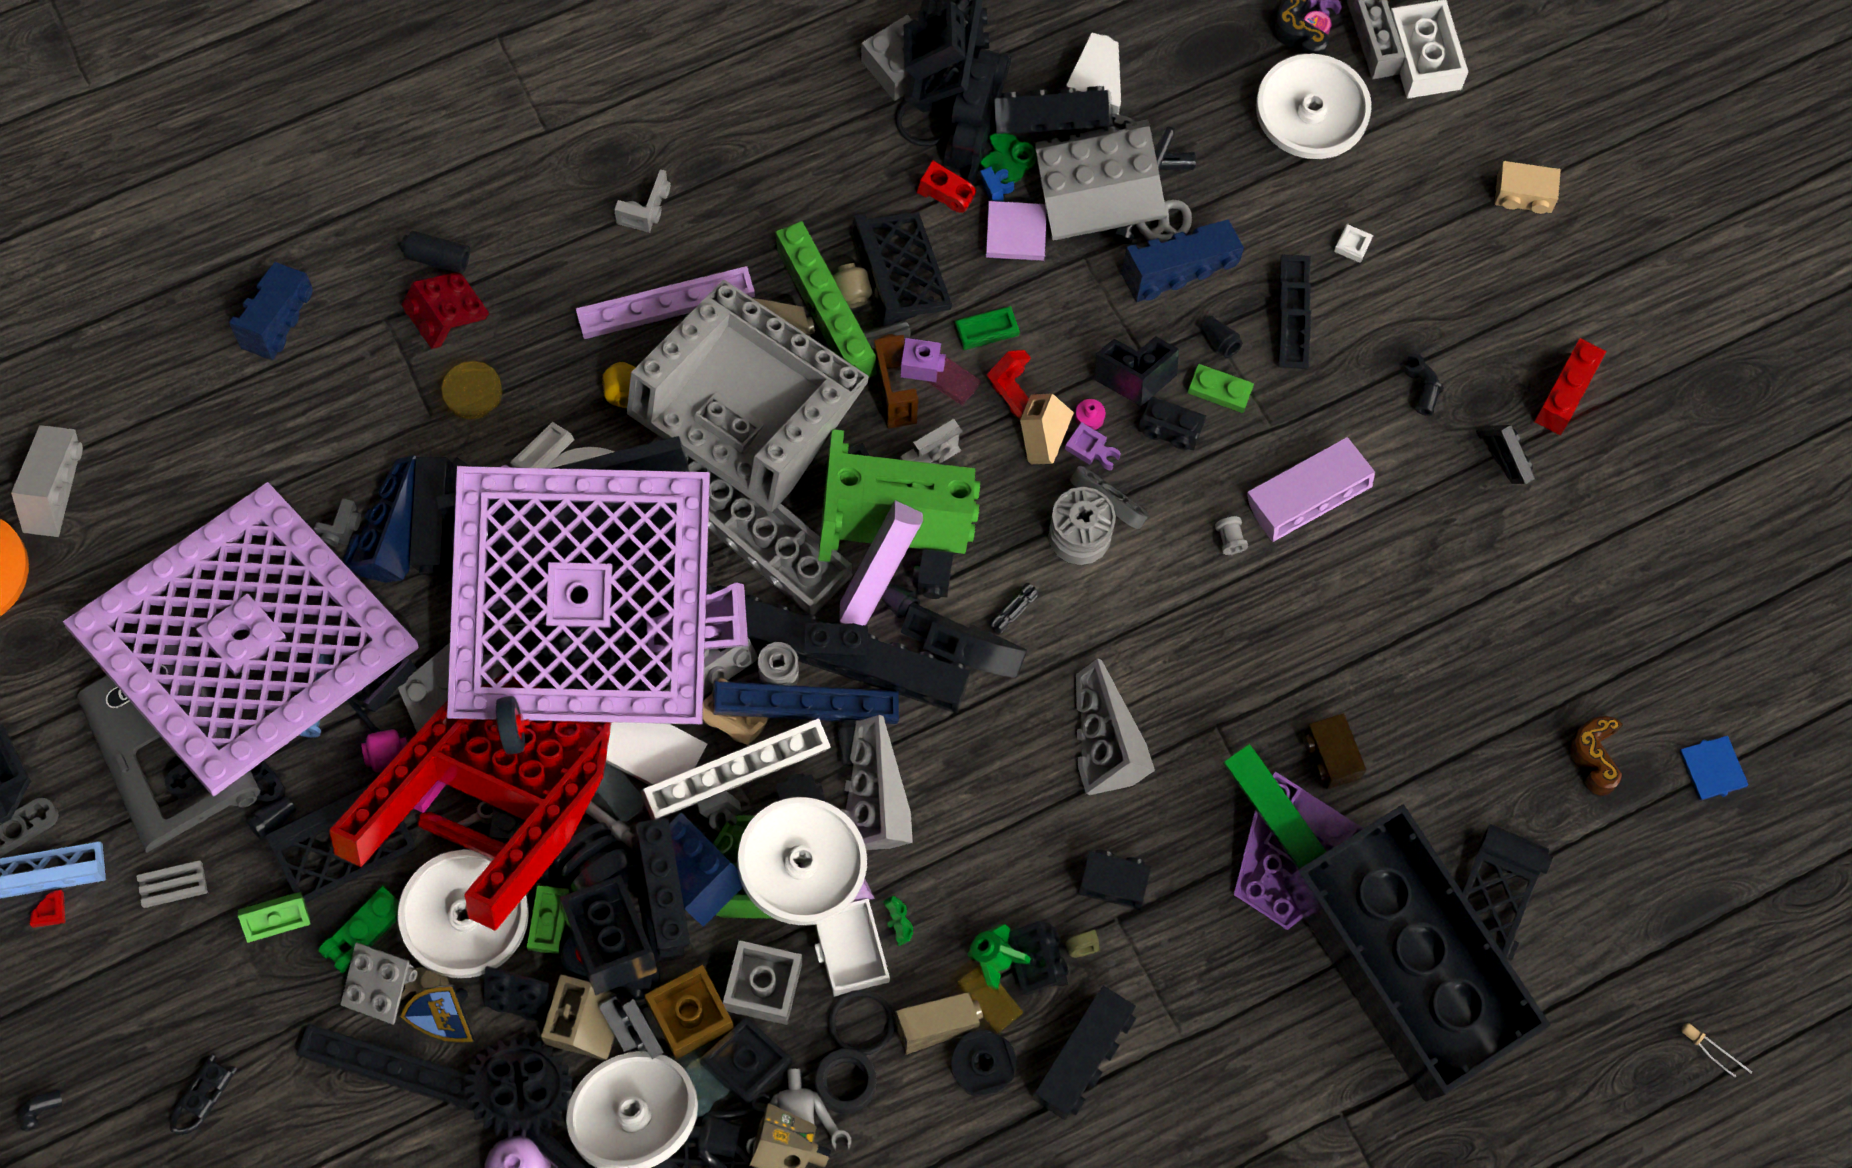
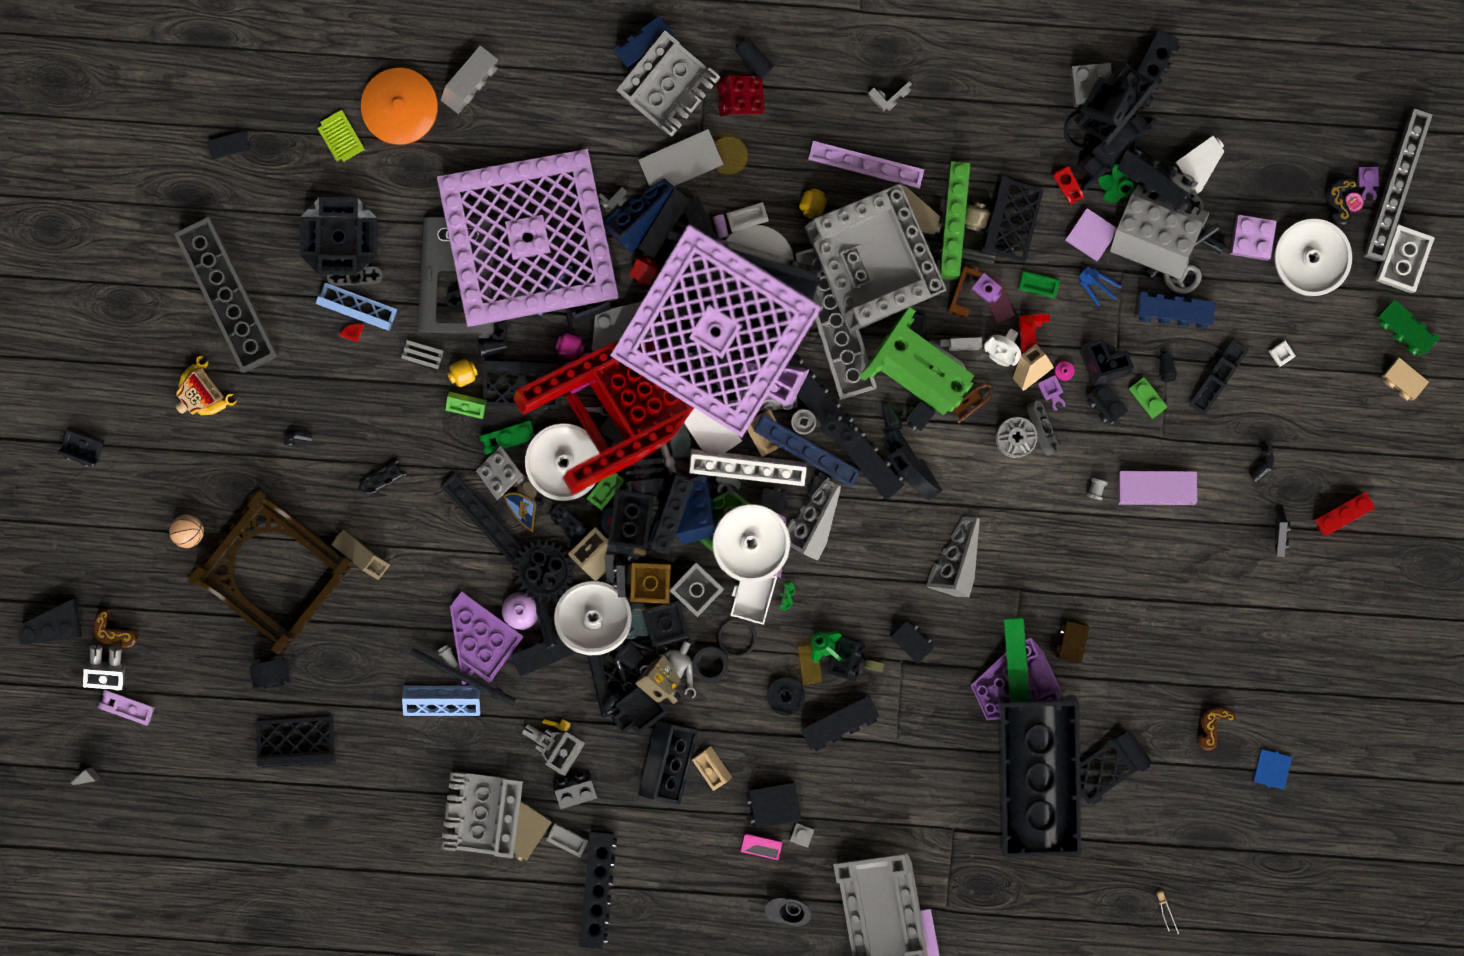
camera: 30 degrees right, 20 degrees up
black wheel [491,696,530,755] -> none
lavender brick [840,500,923,625] -> none
dark tan slope [895,992,983,1055] -> none
blue tile [980,167,1014,202] -> none
black axle [989,583,1038,634] -> none
none -> yellow head [447,359,477,387]
none -> light grey slope [616,31,720,137]
none -> red brick [629,254,661,286]
none -> light grey tile [639,129,724,187]
none -> reddish brown piece [949,384,993,424]
none -> white tile [984,329,1021,366]
none -> blue plant [1078,266,1122,306]
none -> lavender brick [1230,215,1277,260]
none -> green wedge [1376,299,1441,356]

